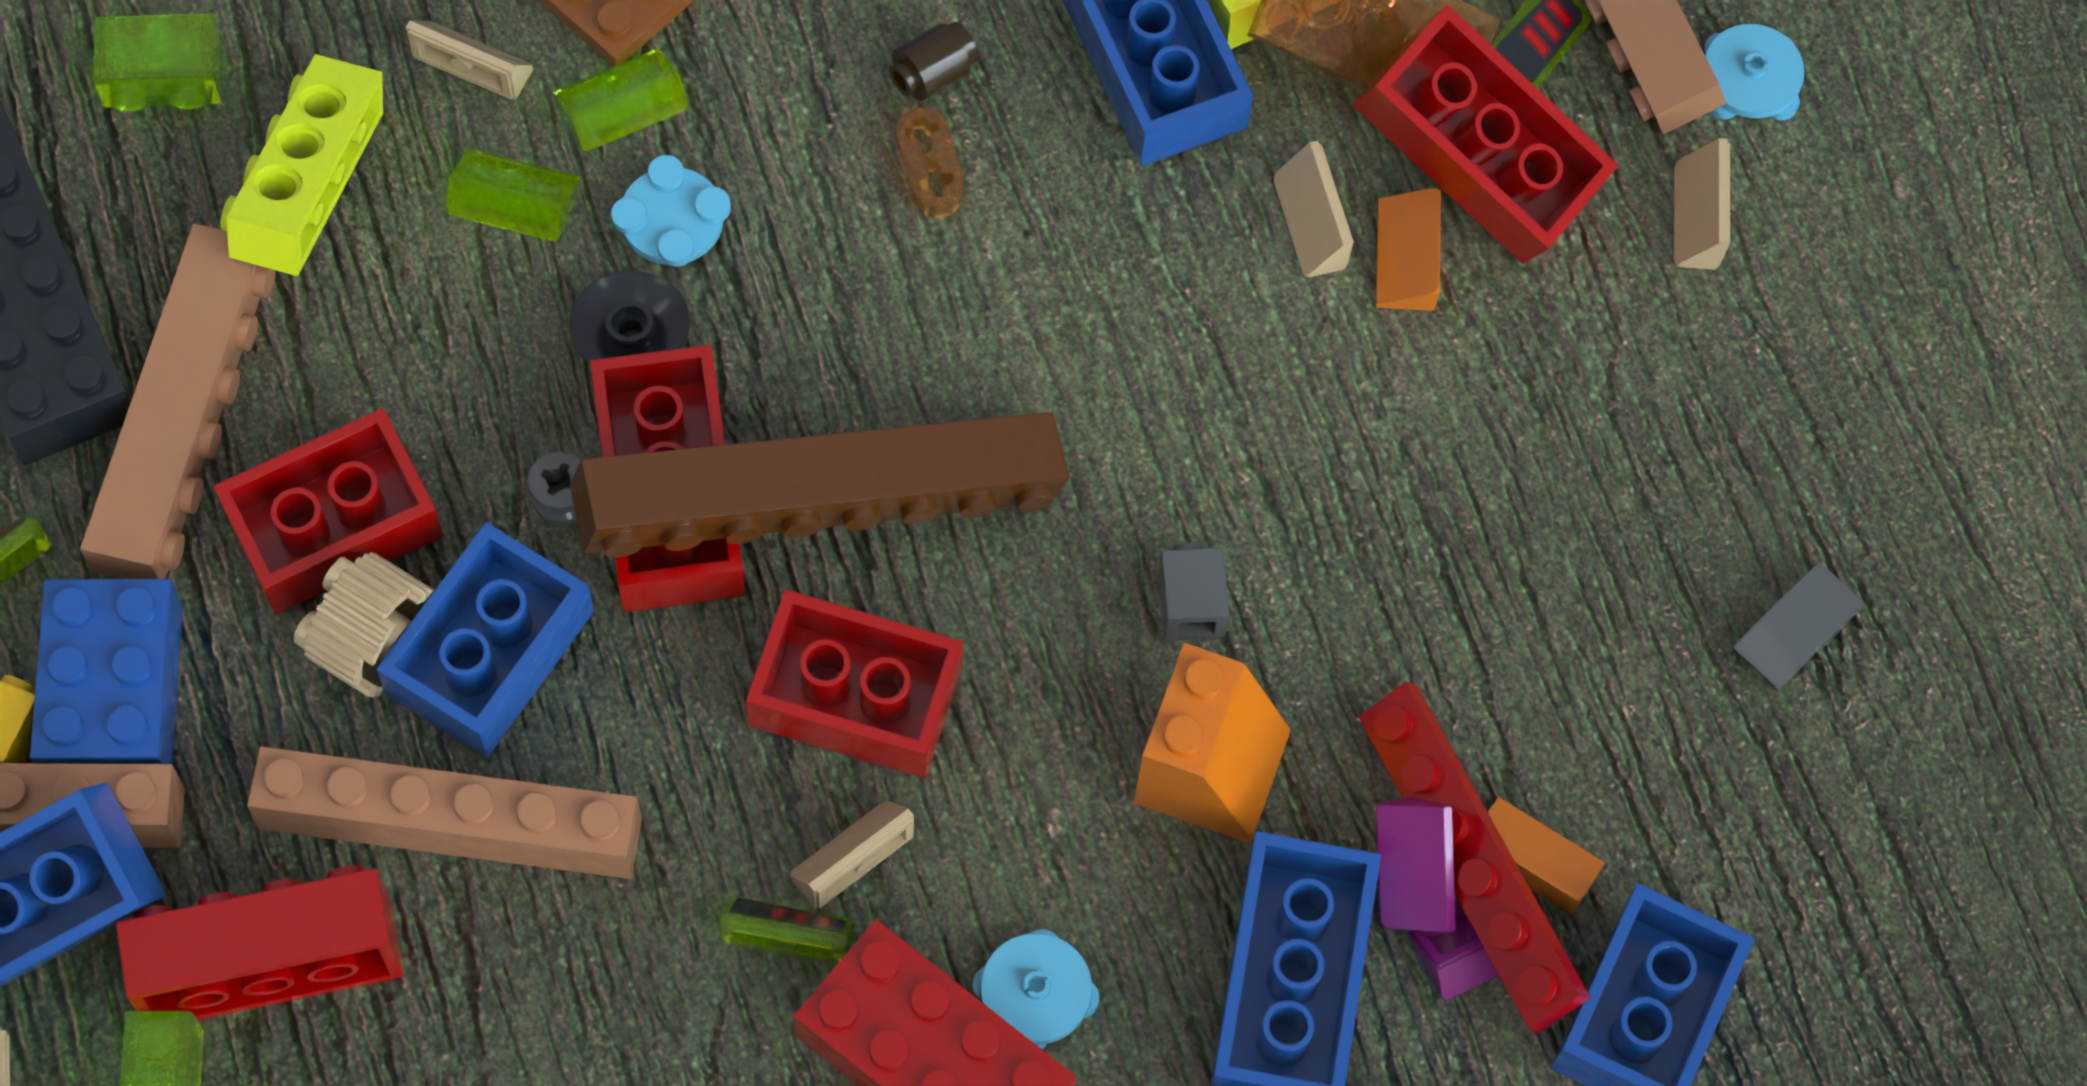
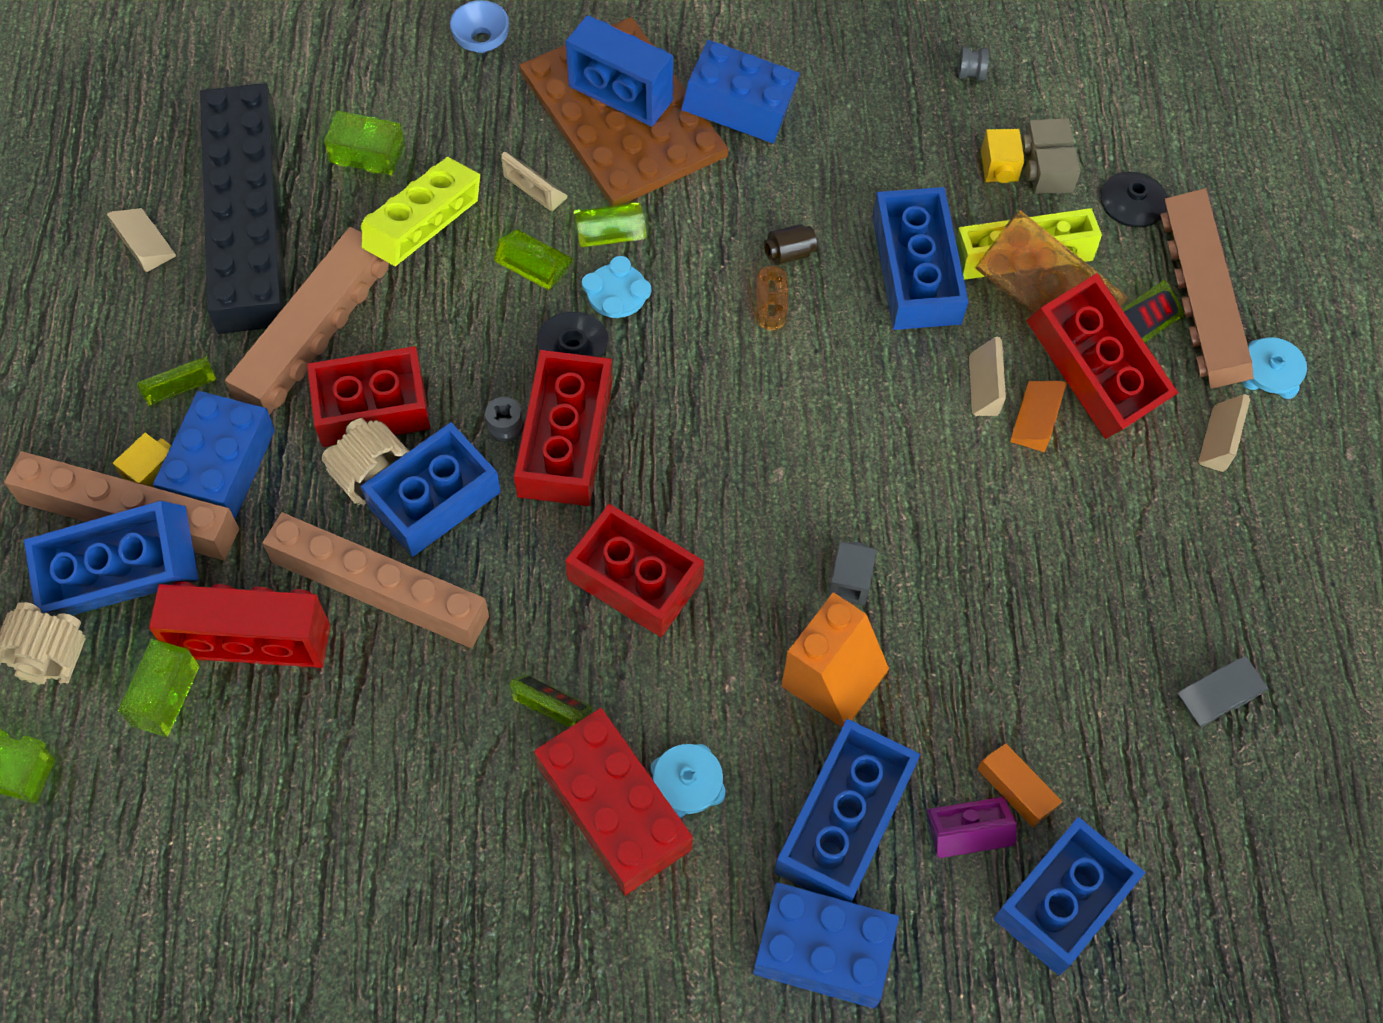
camera: 20 degrees right, 5 degrees down
reddish brown brick [570,412,1070,557] -> none
tan slope [790,801,914,909] -> none
red plate [1359,682,1591,1033] -> none
magenta slope [1375,797,1456,932] -> none

